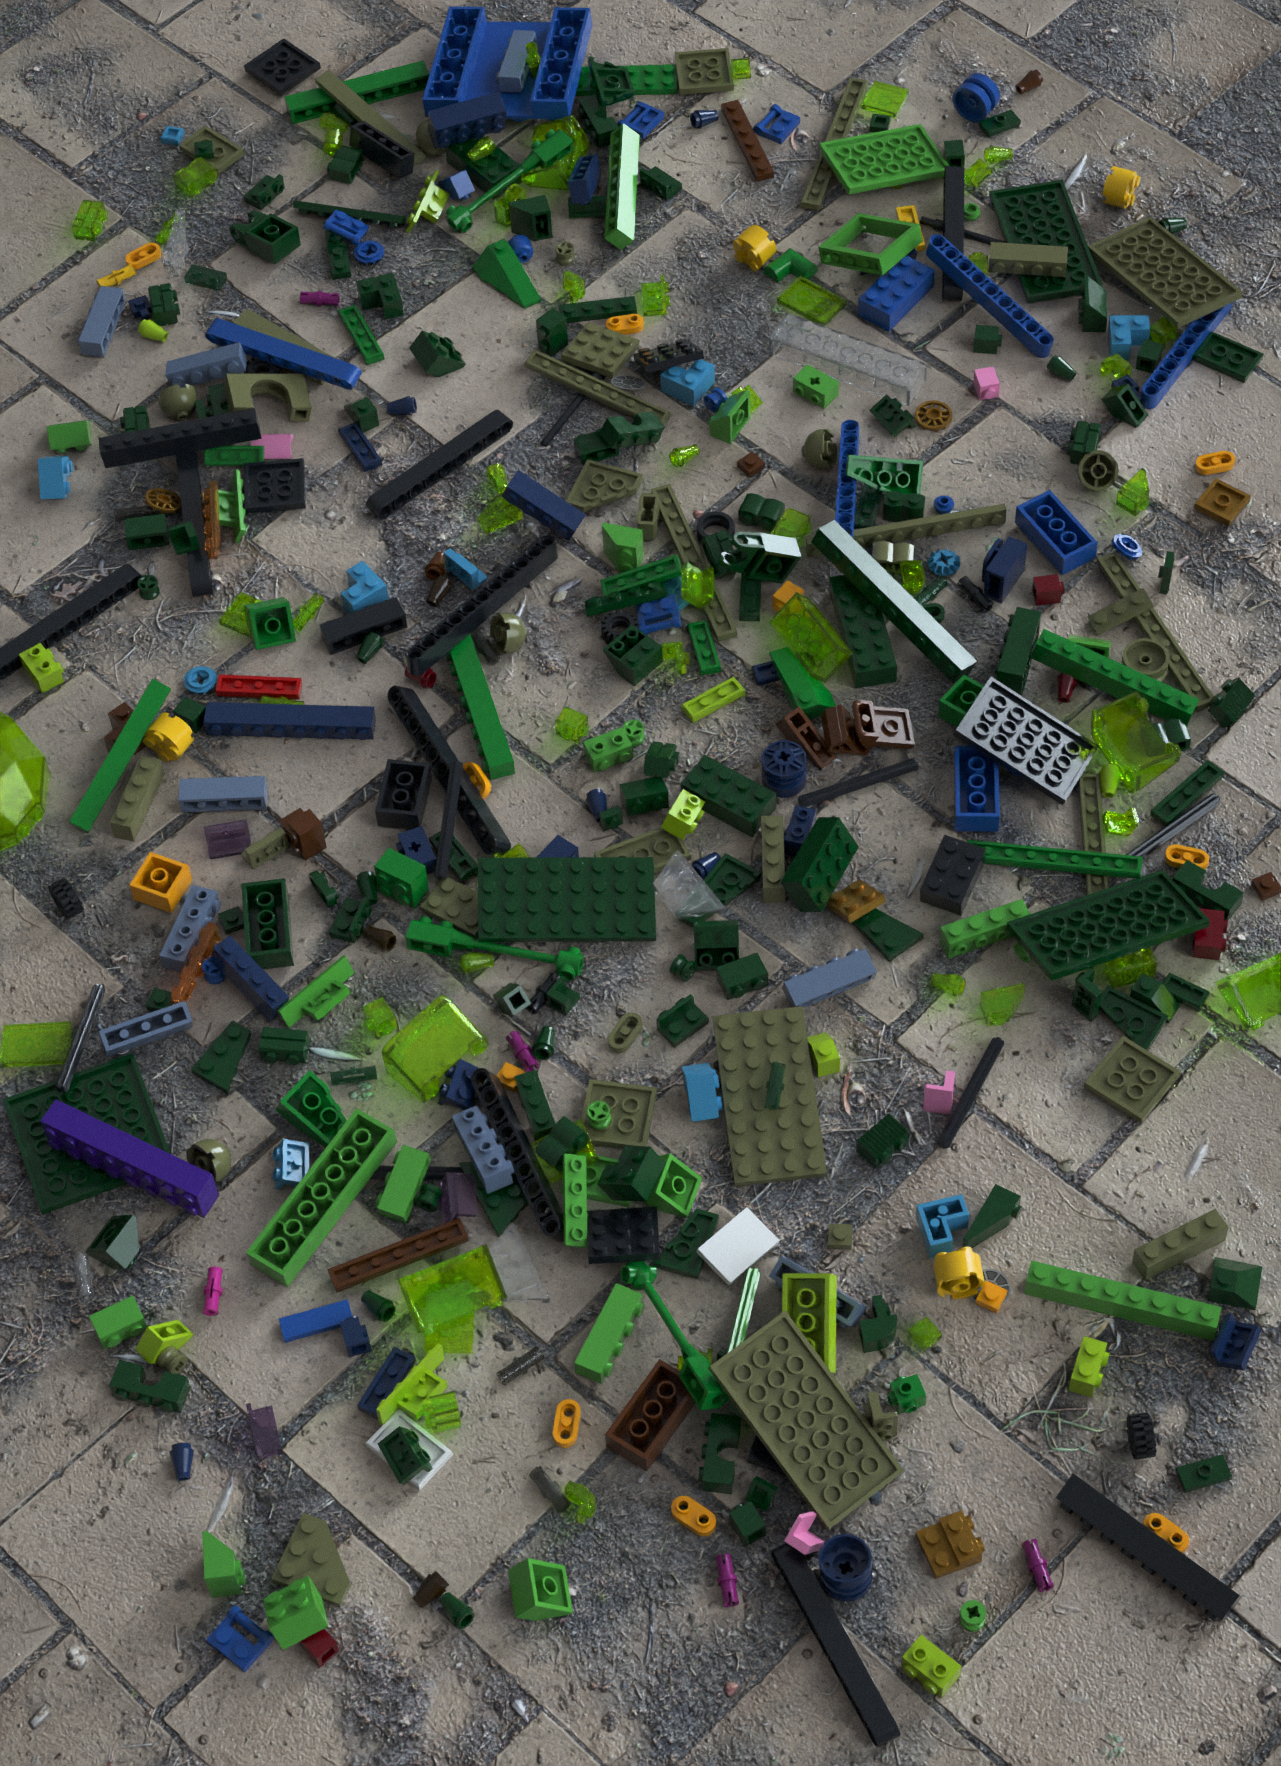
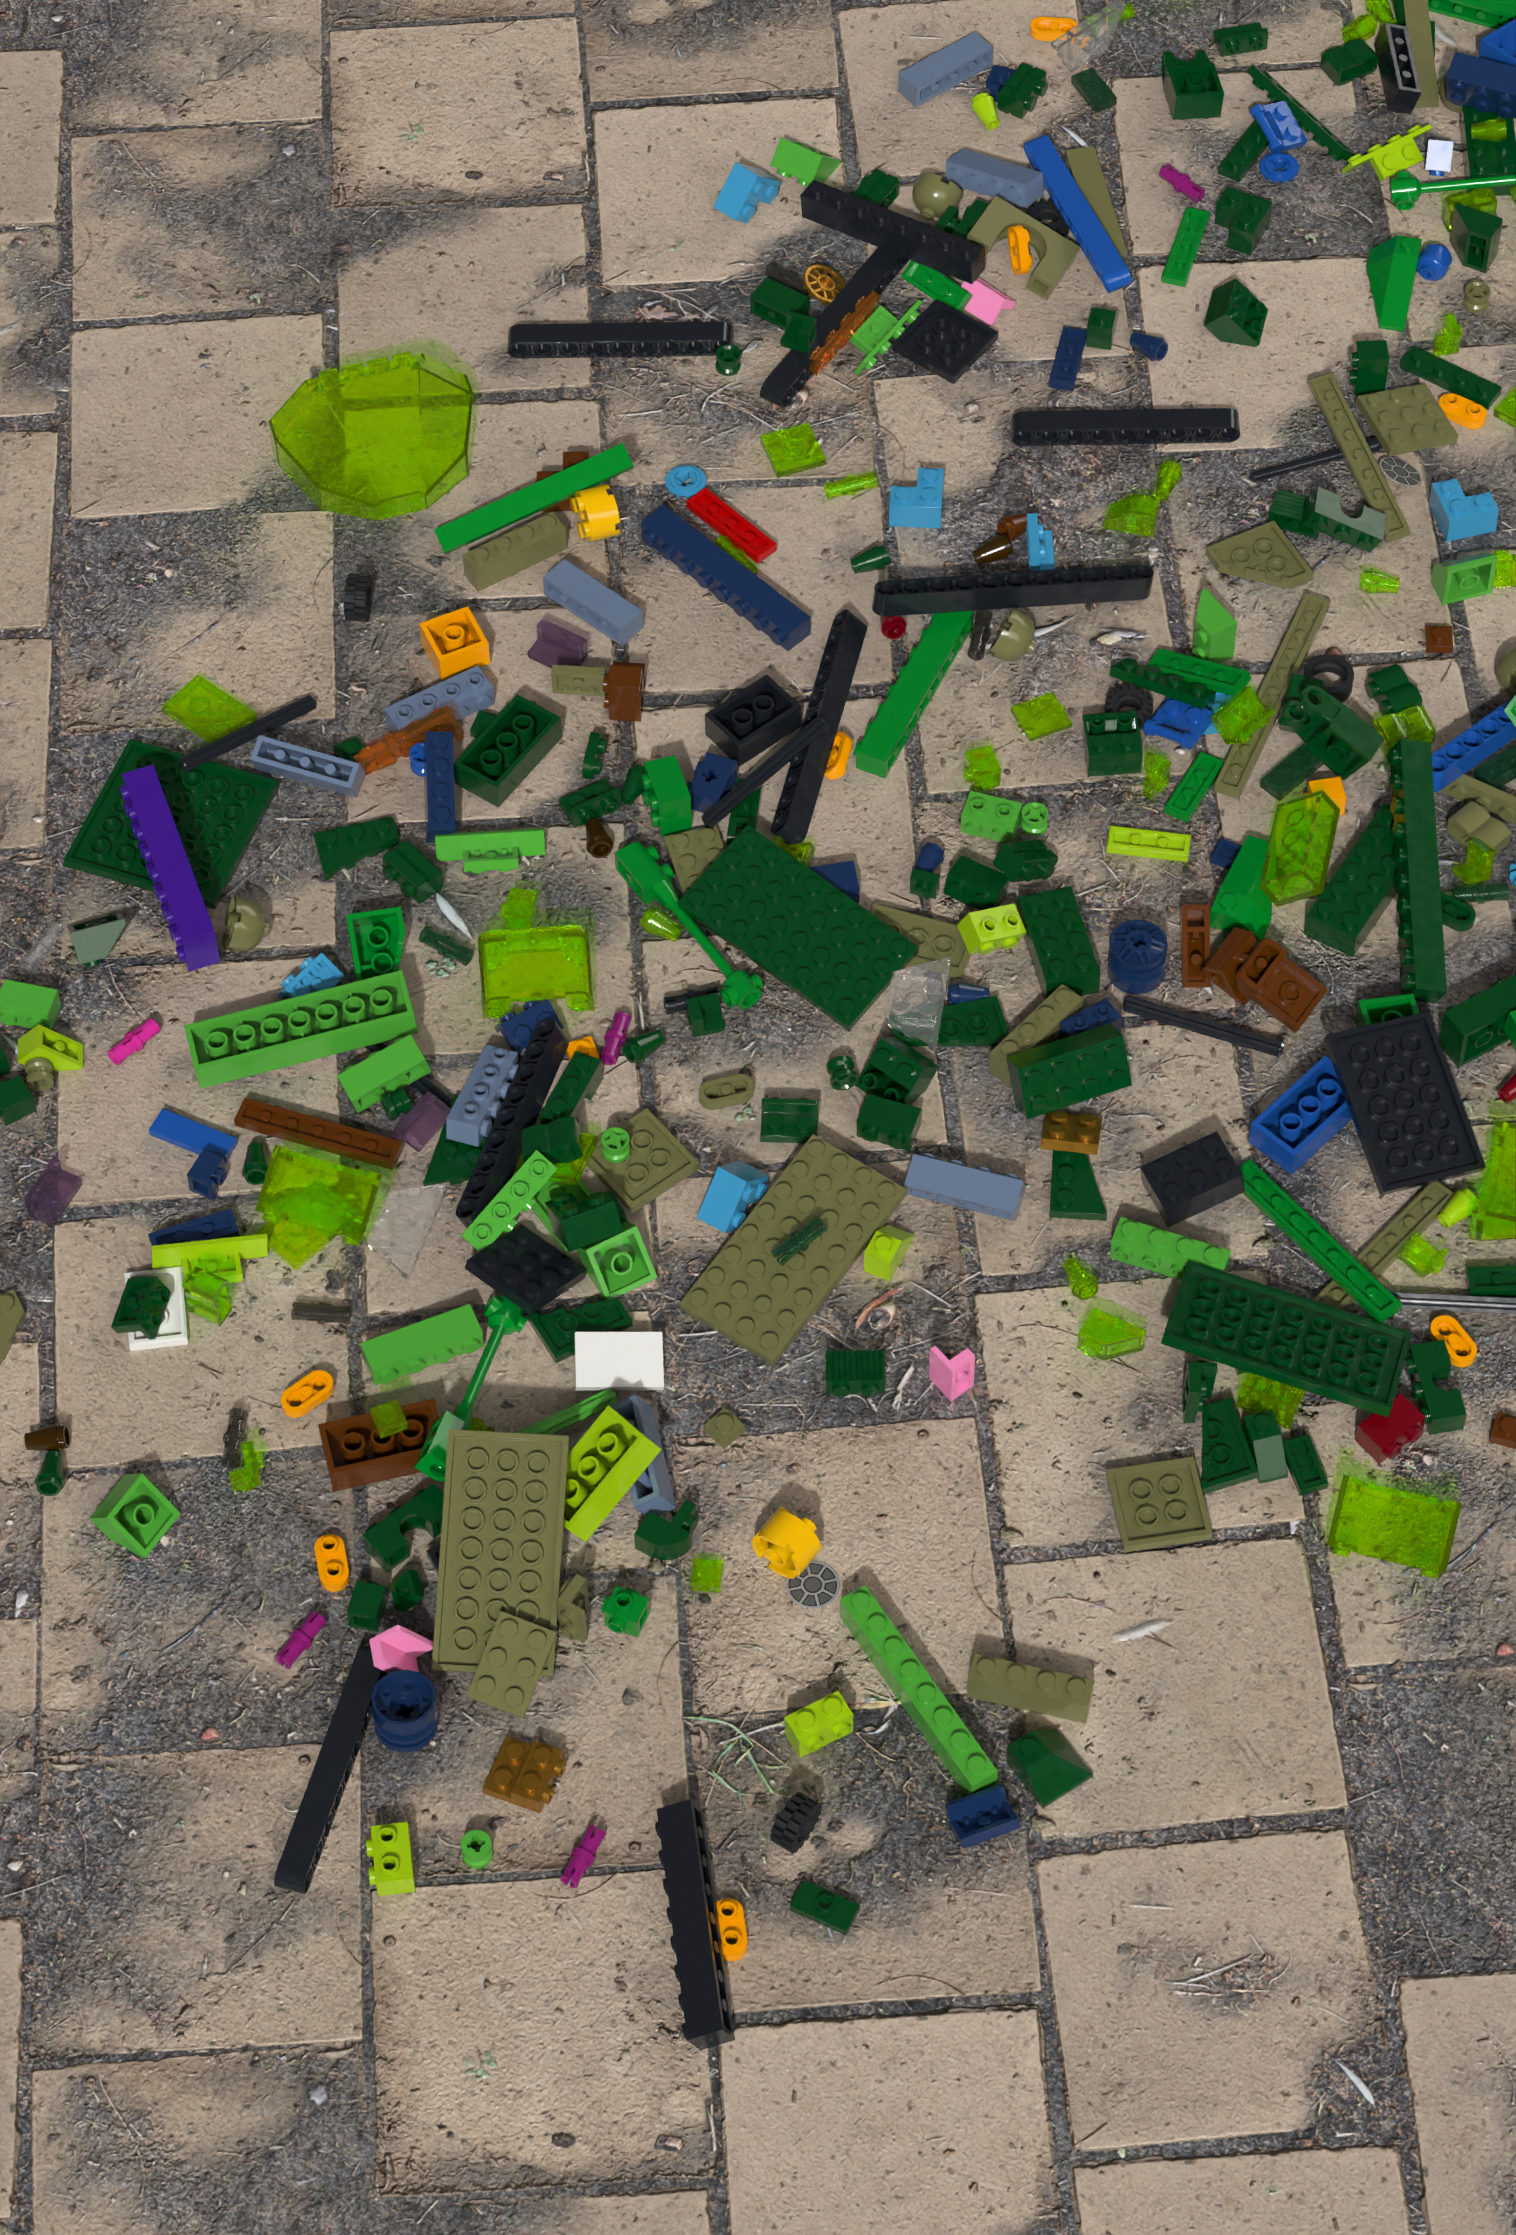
camera: 40 degrees right, 0 degrees up
lime brick [19,643,64,693] -> none
yellow pin [96,264,136,288] -> none
dark green panel [173,697,206,733] -> none
green slope [244,597,296,650] -> none
black brick [320,597,407,655] -> none
dark green brick [492,983,531,1016] -> none
dark blue brick [501,470,586,541] -> none
black plate [633,338,704,373] -> none
olive brick [637,493,660,541] -> none
blue wheel [703,388,728,413] -> none
dark azure brick [916,1194,969,1259] -> none
black axle [937,1037,1004,1149] -> none
dark green slope [963,1184,1022,1248] -> none
light orange plate [975,1281,1008,1313] -> none
none -> clear neon green plate [369,1399,408,1439]
none -> olive plate [466,1611,557,1719]
none -> light orange plate [1007,225,1032,276]
none -> clear neon green piece [1011,692,1072,742]

